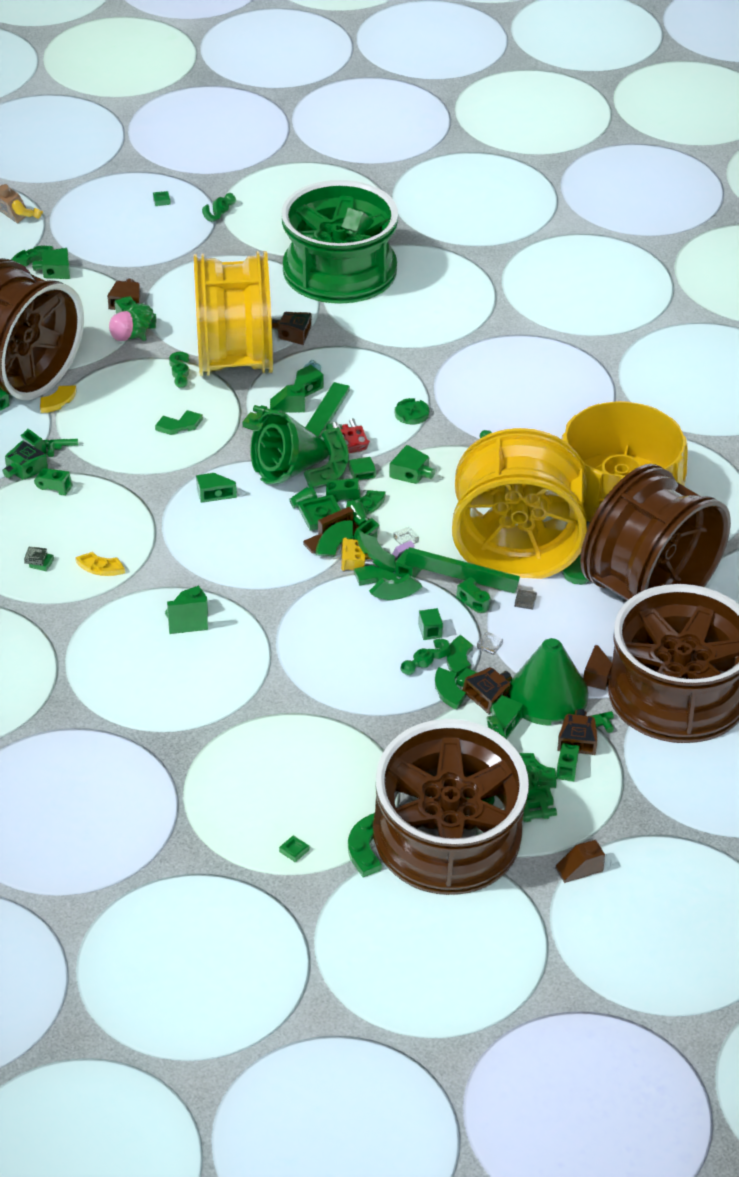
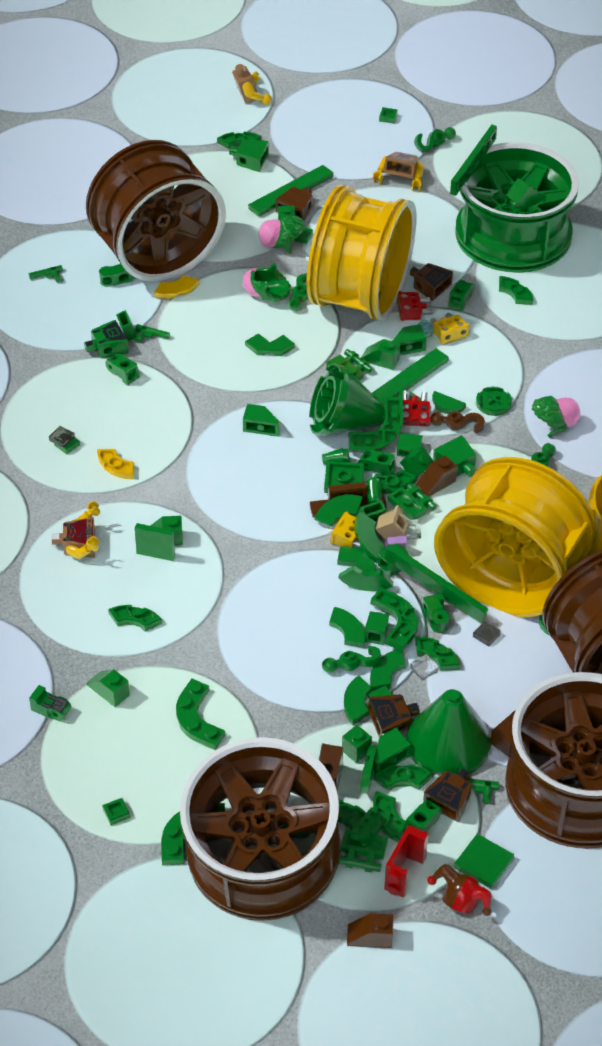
camera: 25 degrees right, 5 degrees up
none -> green leg [29,685,72,721]
none -> torso [51,501,100,559]
none -> green slope [86,669,130,707]
none -> green tile [108,605,162,632]
none -> green plate [176,678,225,750]
none -> green hair [243,262,291,302]
none -> green tile [248,165,334,217]
none -> green tile [329,607,365,648]
none -> green brick [342,725,372,763]
none -> green plate [370,587,418,652]
none -> torso [373,152,424,192]
none -> green tile [373,764,433,791]
none -> tan brick [375,505,409,540]
none -> red panel [384,825,429,898]
none -> green plate [388,483,437,522]
none -> red piece [396,291,433,321]
none -> green brick [400,447,434,475]
none -> reddish brown slope [415,455,457,496]
none -> green tile [415,637,460,671]
none -> piece [427,864,492,916]
none -> yellow piece [430,312,469,344]
none -> reddish brown piece [430,412,485,433]
none -> green tile [432,391,466,414]
none -> green leg [448,280,474,311]
none -> green tile [450,124,497,196]
none -> green tile [454,834,514,889]
none -> green tile [499,276,533,305]
none -> green hair [531,396,581,437]

